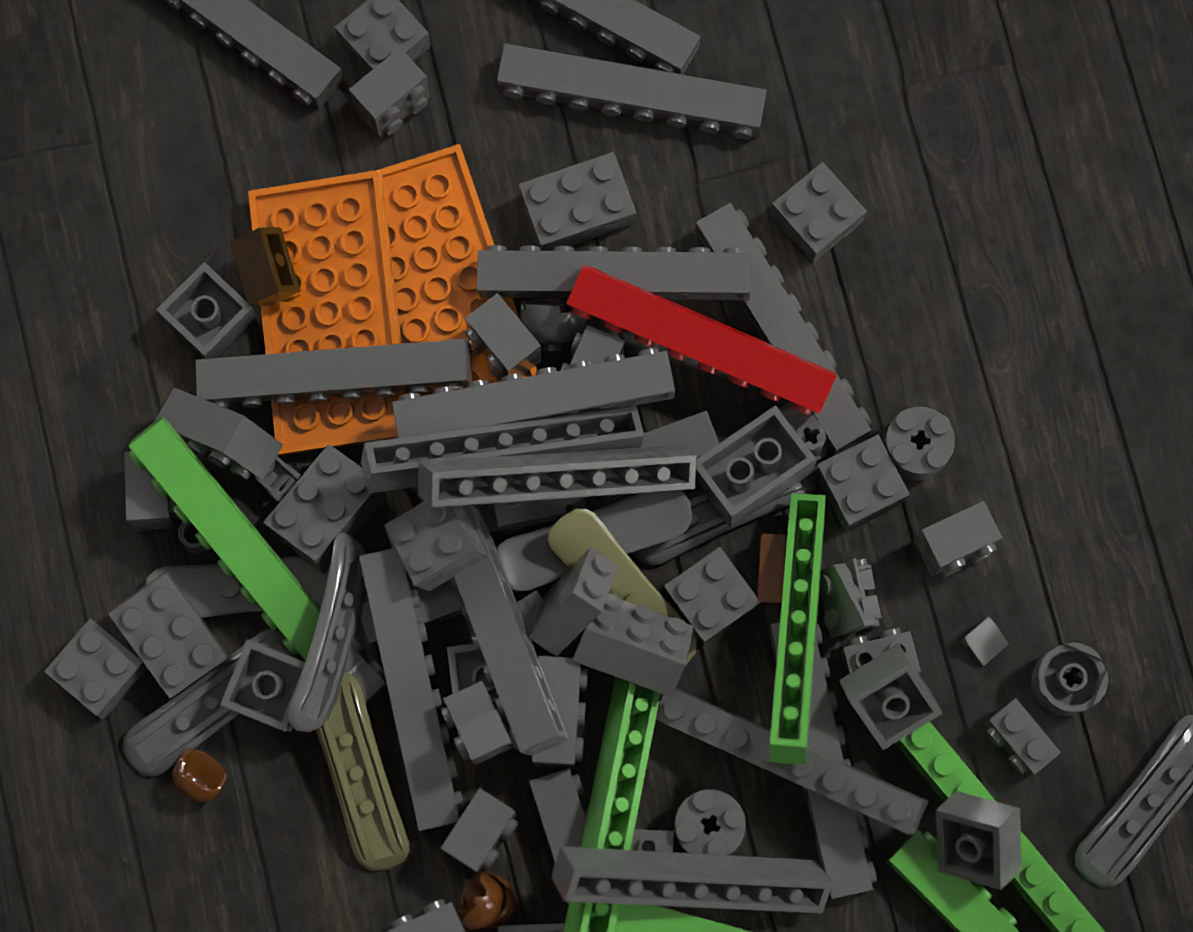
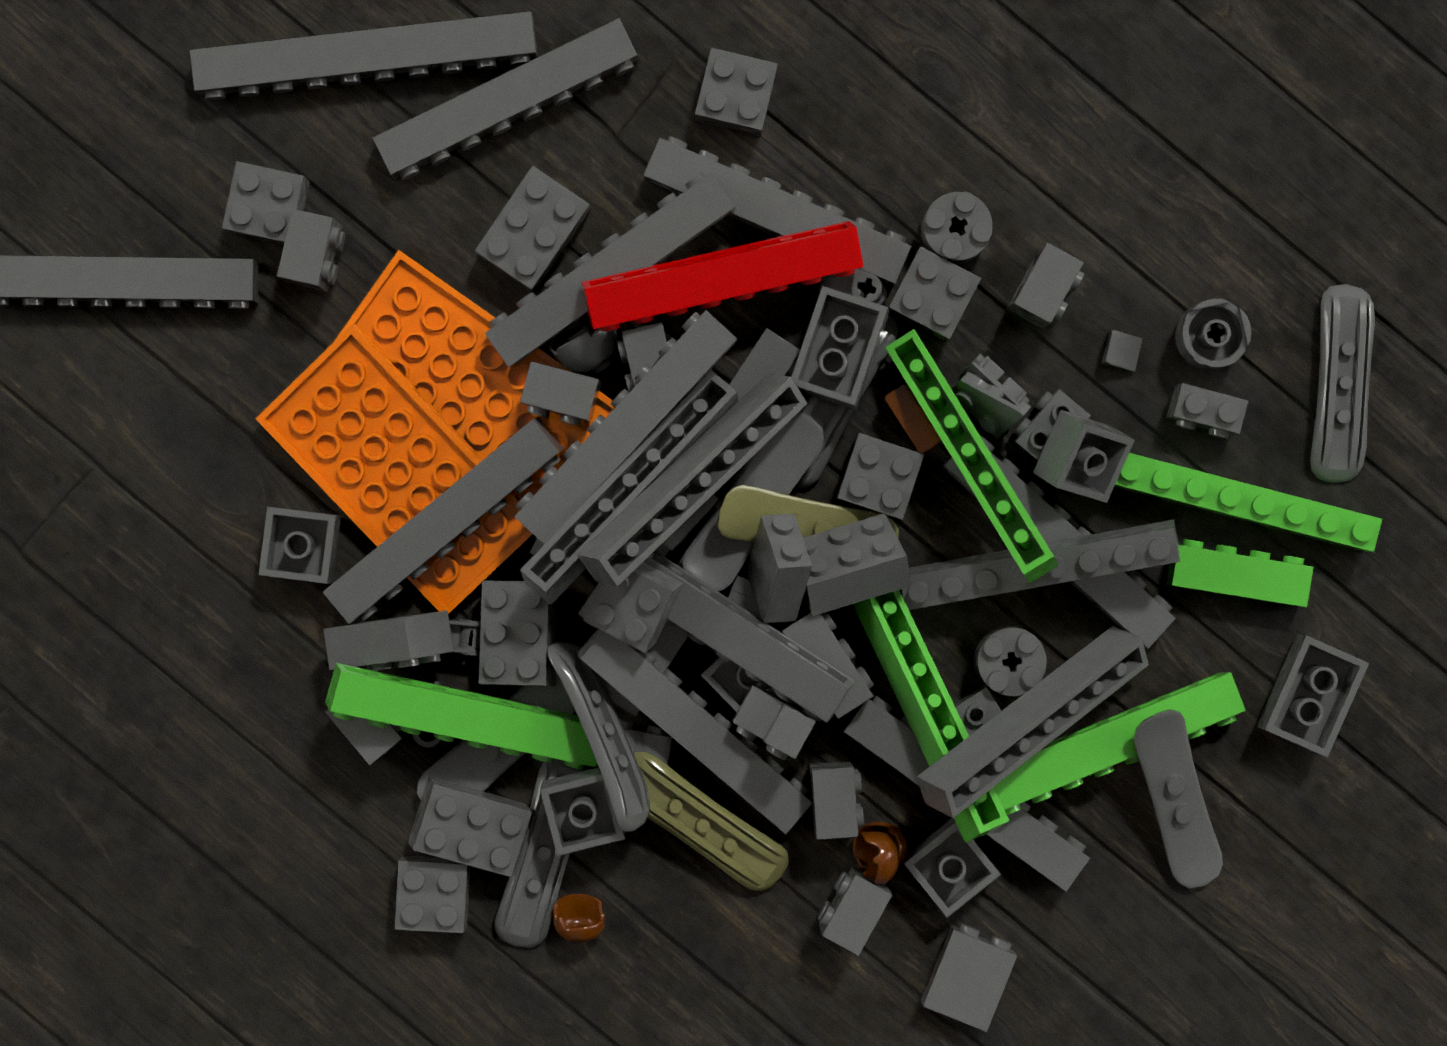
camera: 30 degrees left, 10 degrees up
dark brown brick [230,227,300,306] -> none
dark grey brick [936,791,1021,890] -> none

